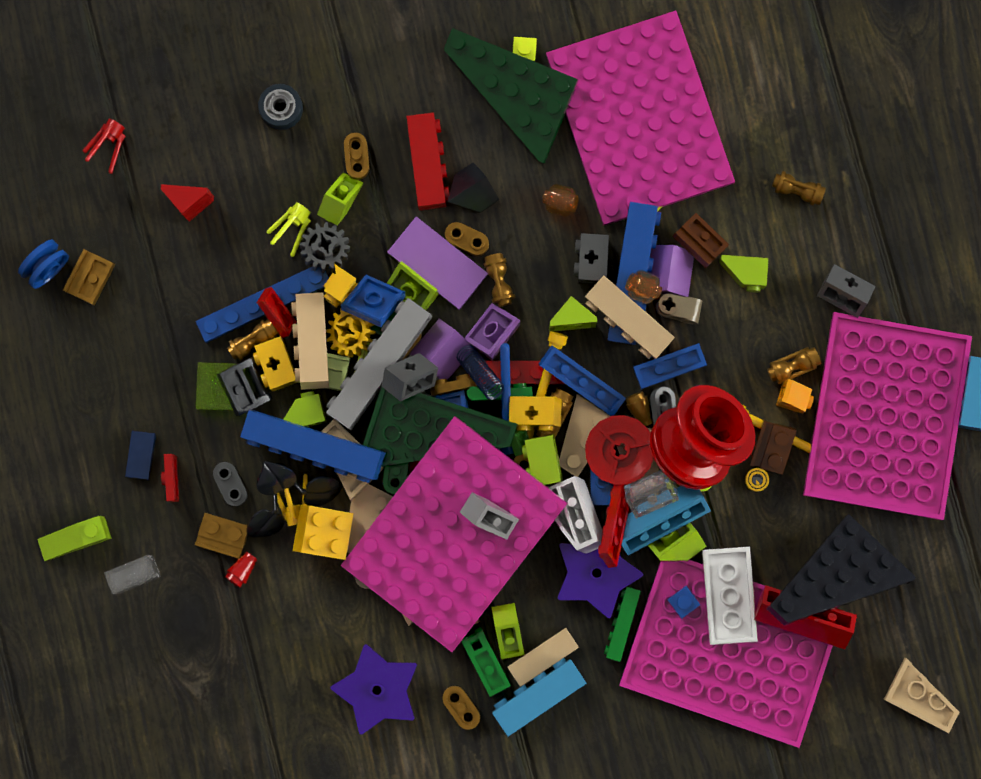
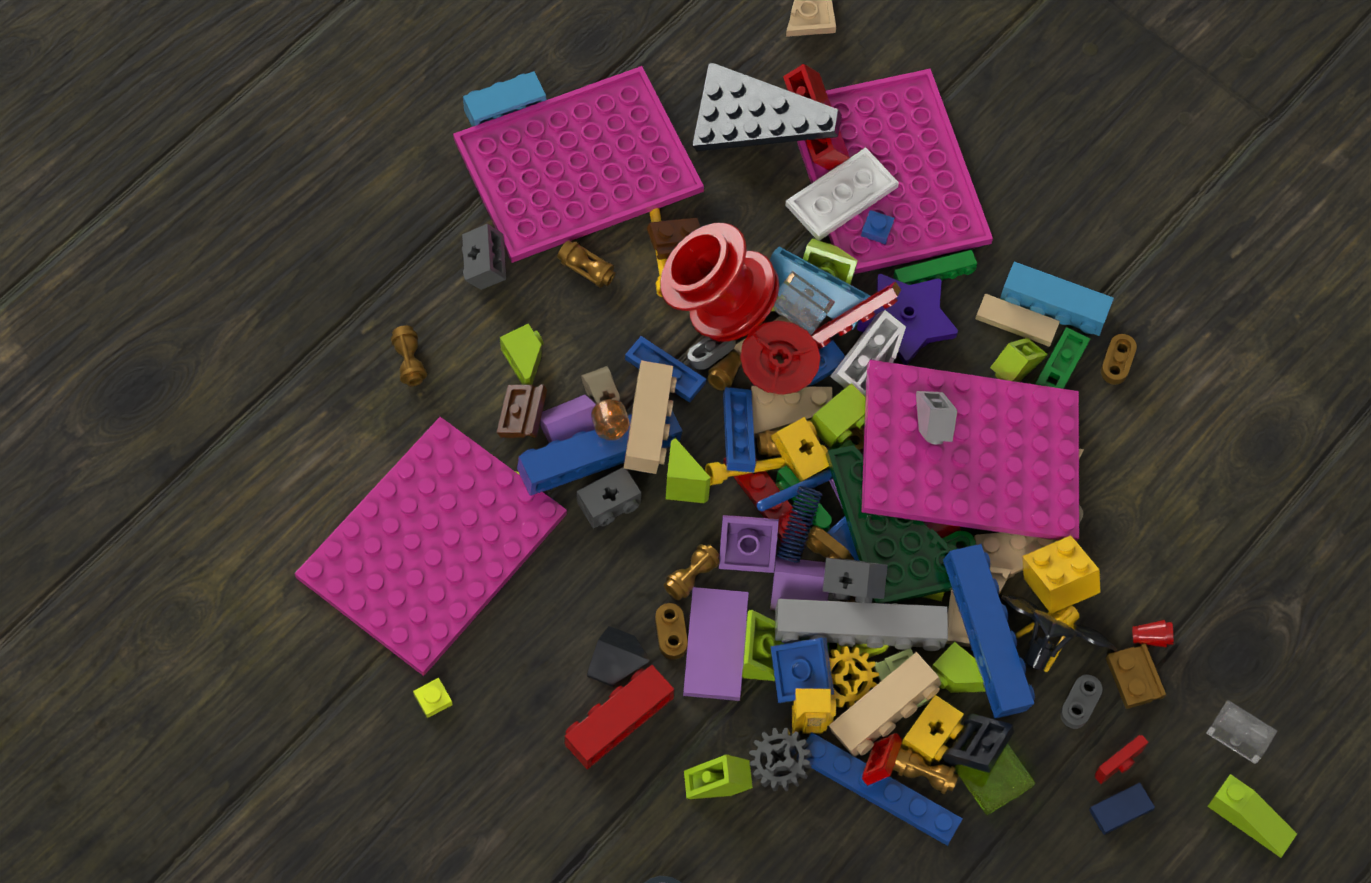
camera: 135 degrees left, 20 degrees down
neon yellow plant [267,202,311,257] -> none
dark purple plate [330,644,417,735] -> none
pearl gold plate [344,133,370,180] -> none
dark green wing [444,28,579,164] -> none
clear orange head [543,184,579,217] -> none
light orange slope [776,379,814,414] -> none

